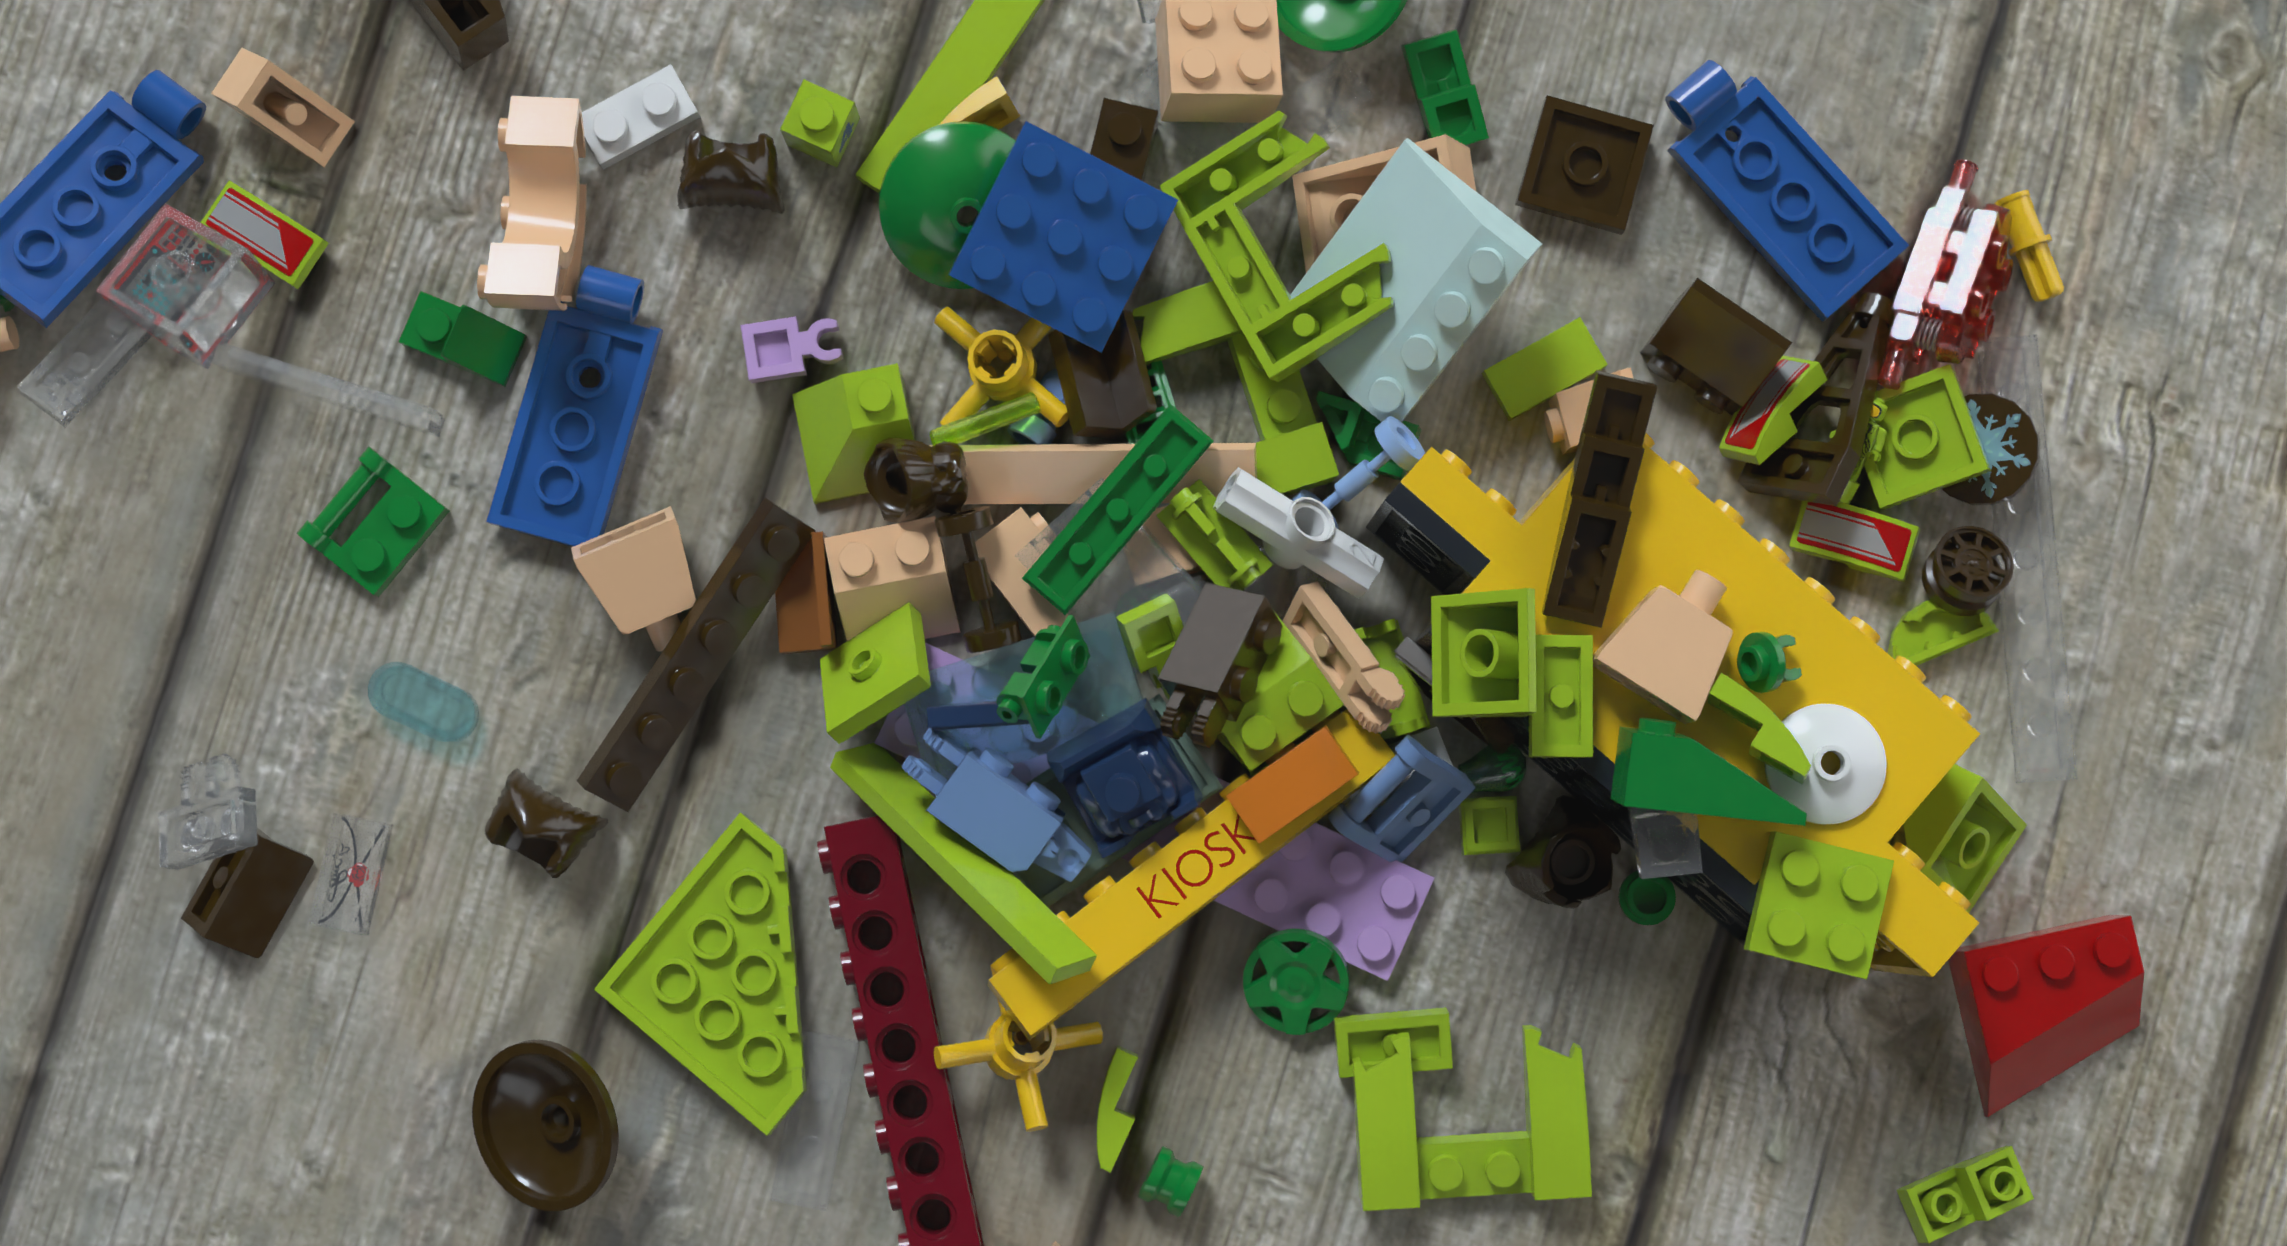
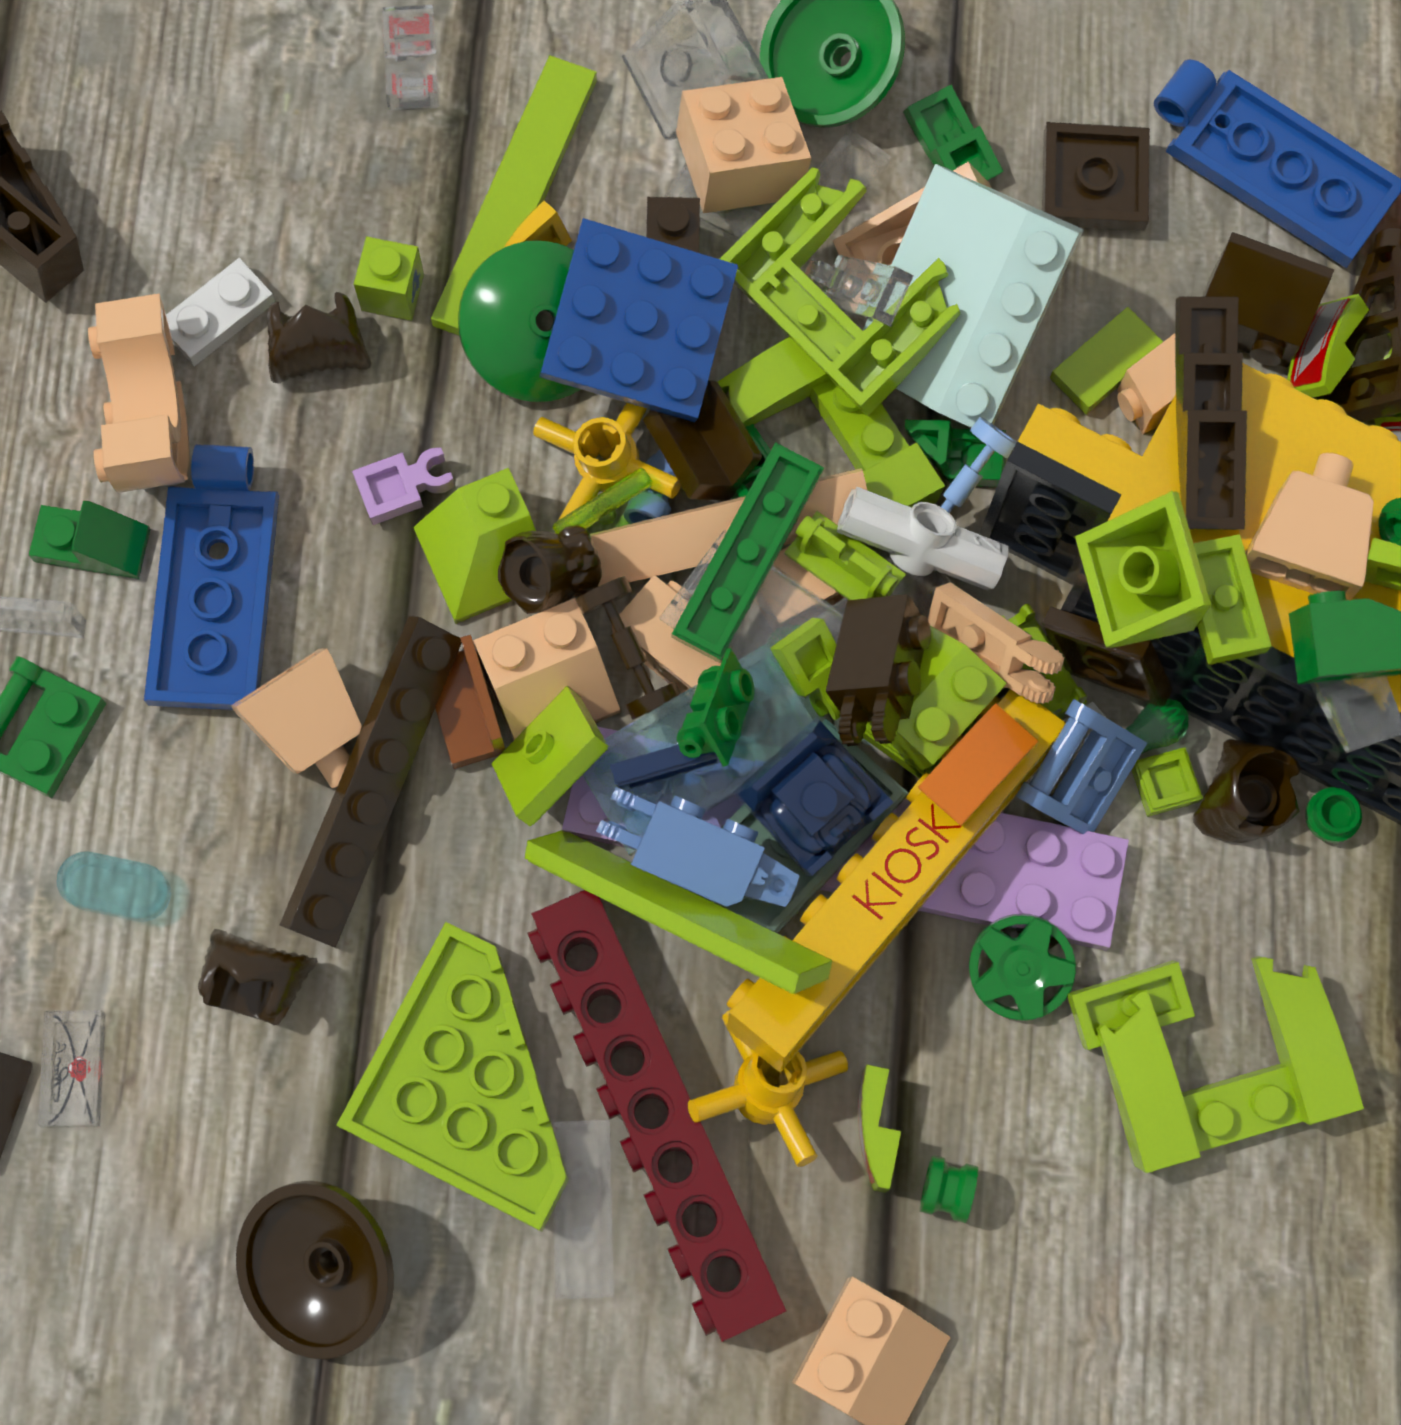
camera: 10 degrees left, 10 degrees down
none -> clear hinge [805,255,914,327]

